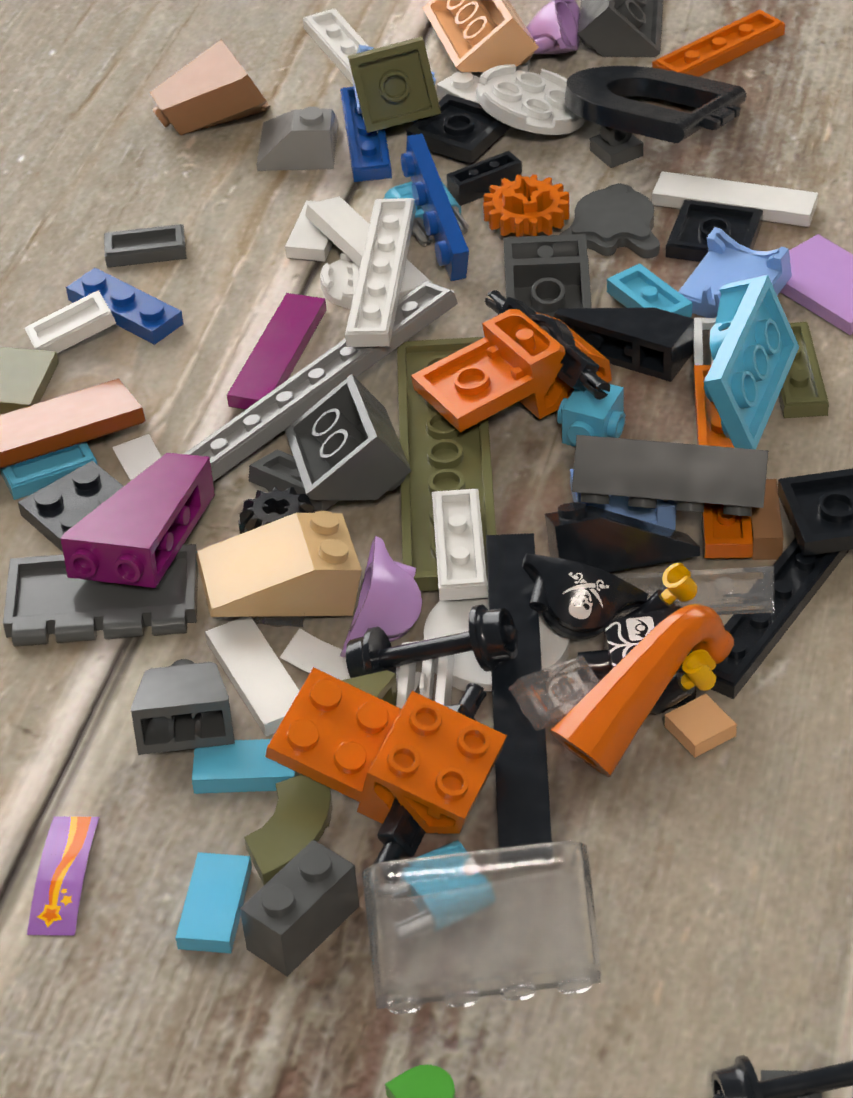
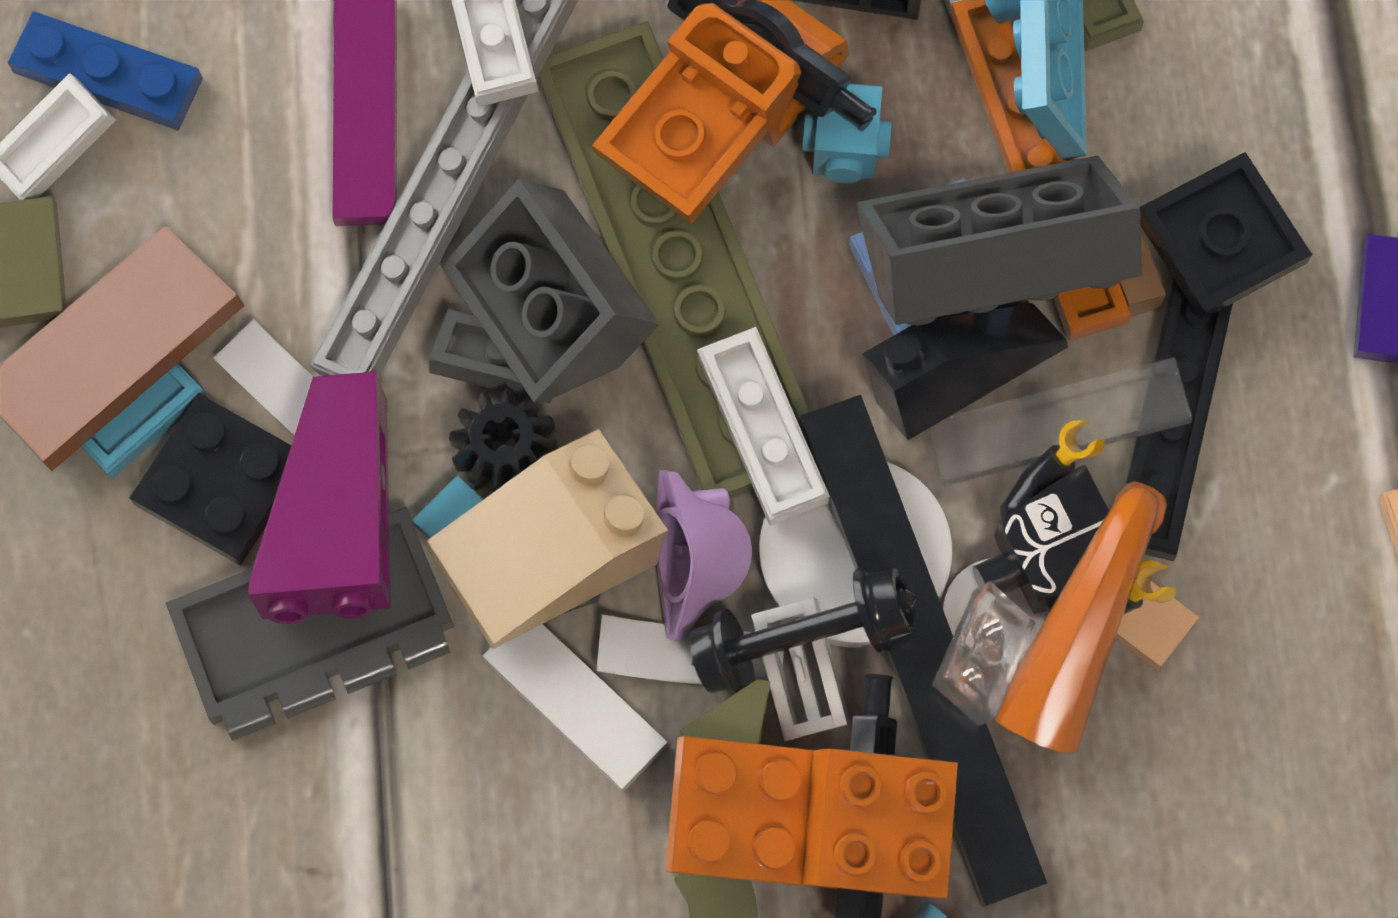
camera: 20 degrees left, 30 degrees up
dark grey torso [131,659,235,755] -> none
medium azure tile [192,739,298,794] -> none
black hat [522,553,649,640] -> none

